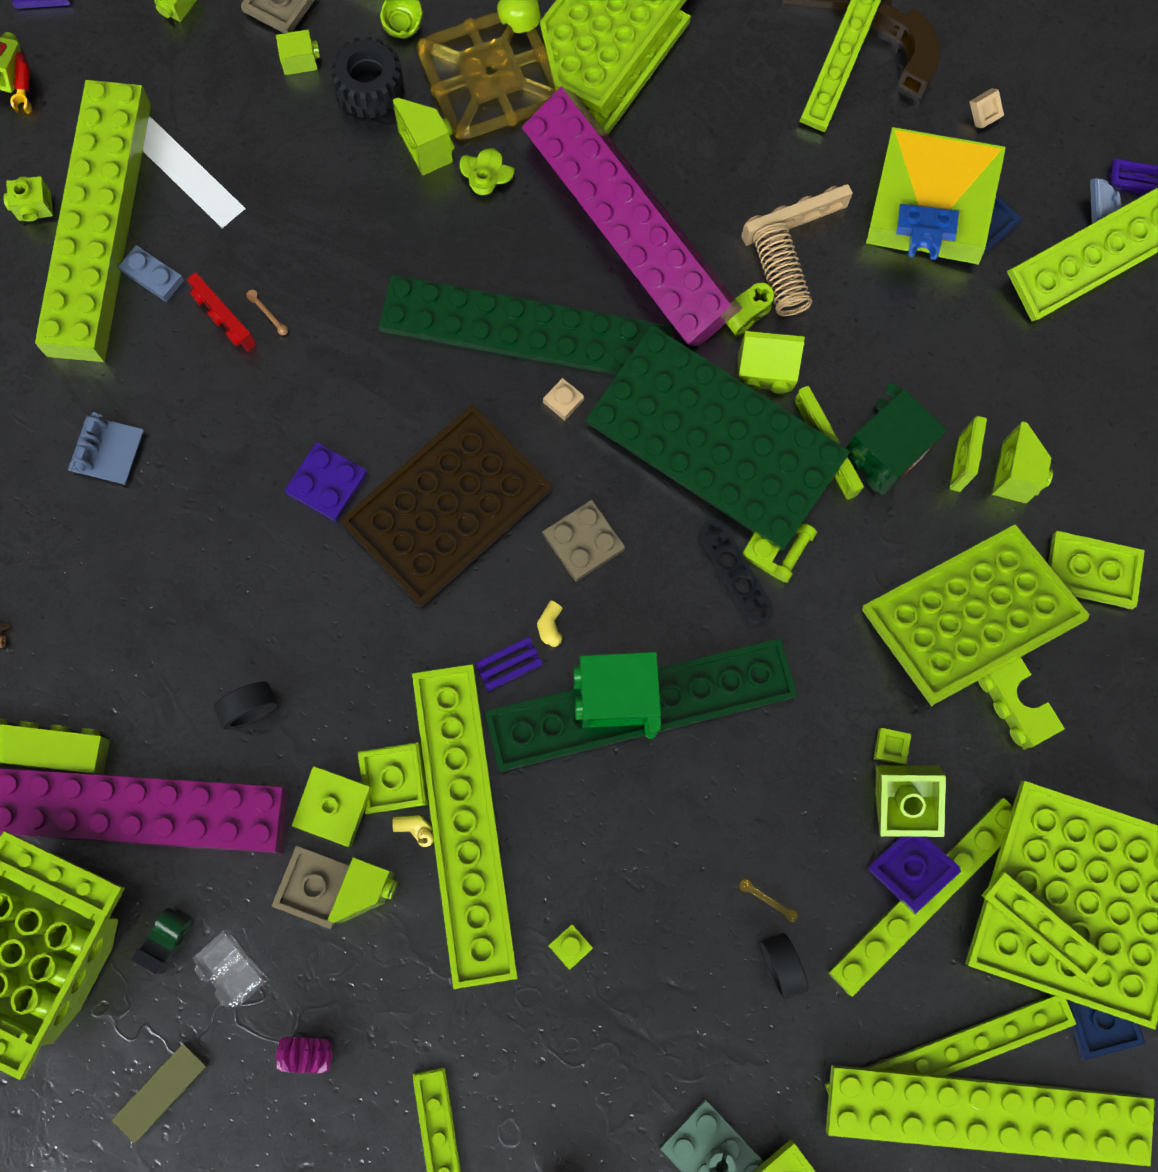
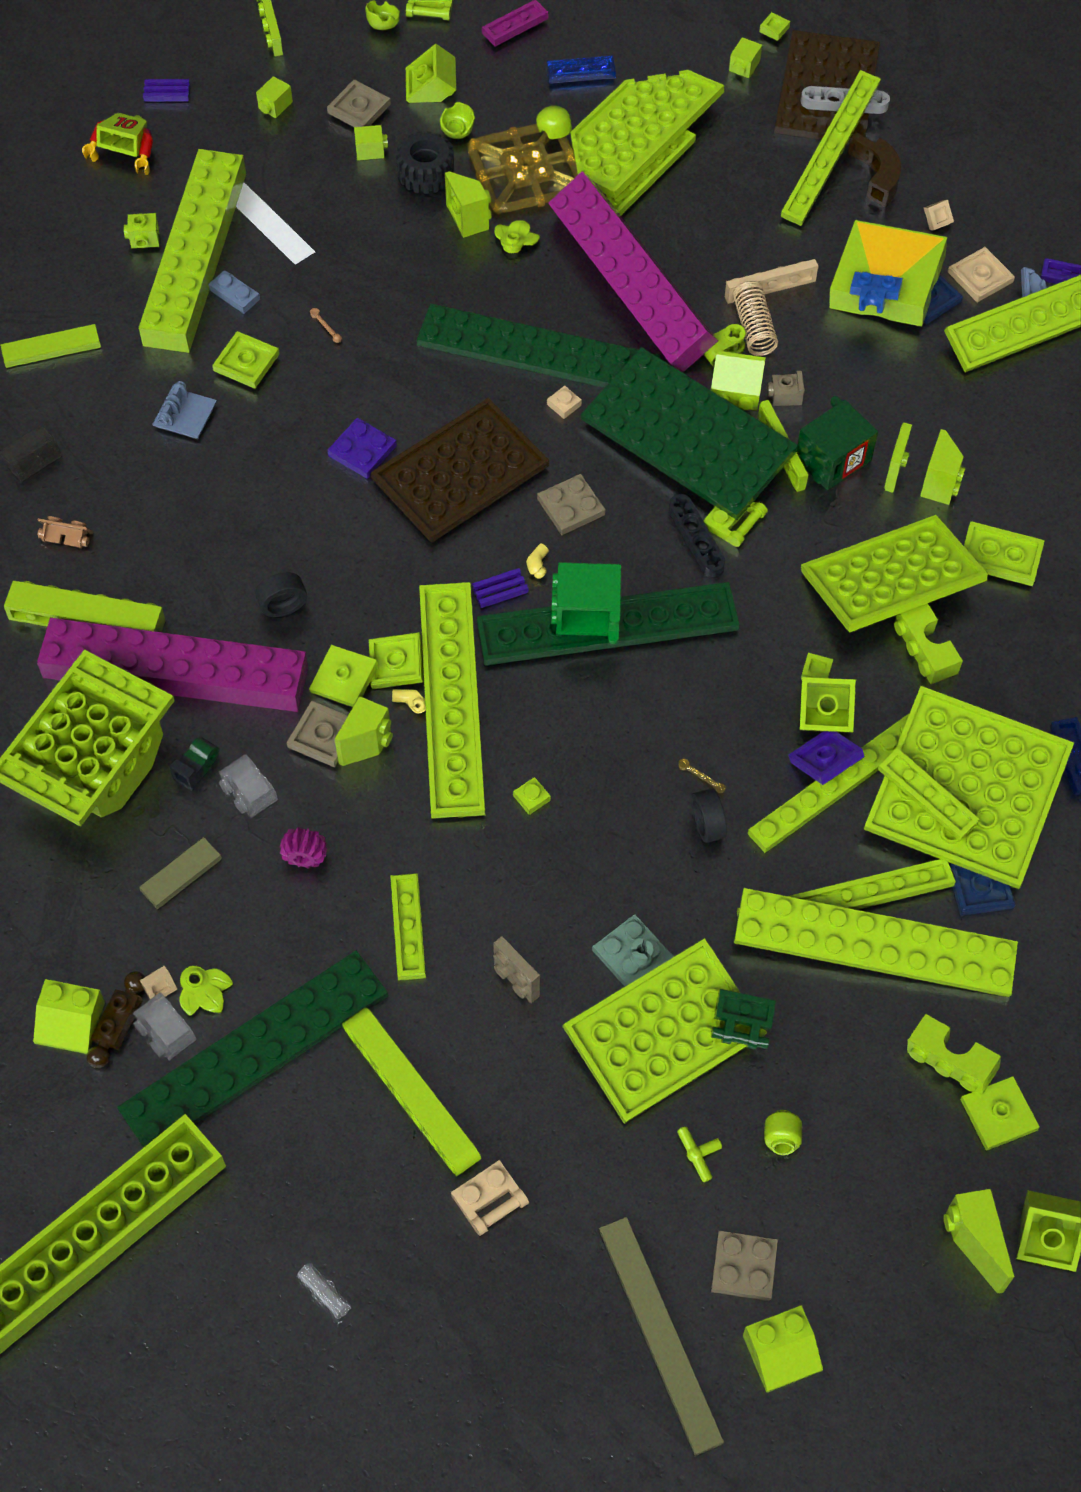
camera: 10 degrees right, 15 degrees down
red plate [187,272,256,352] -> none
none -> lime plate [212,331,279,388]
none -> dark tan brick [767,371,804,406]
none -> tan tile [948,247,1015,303]

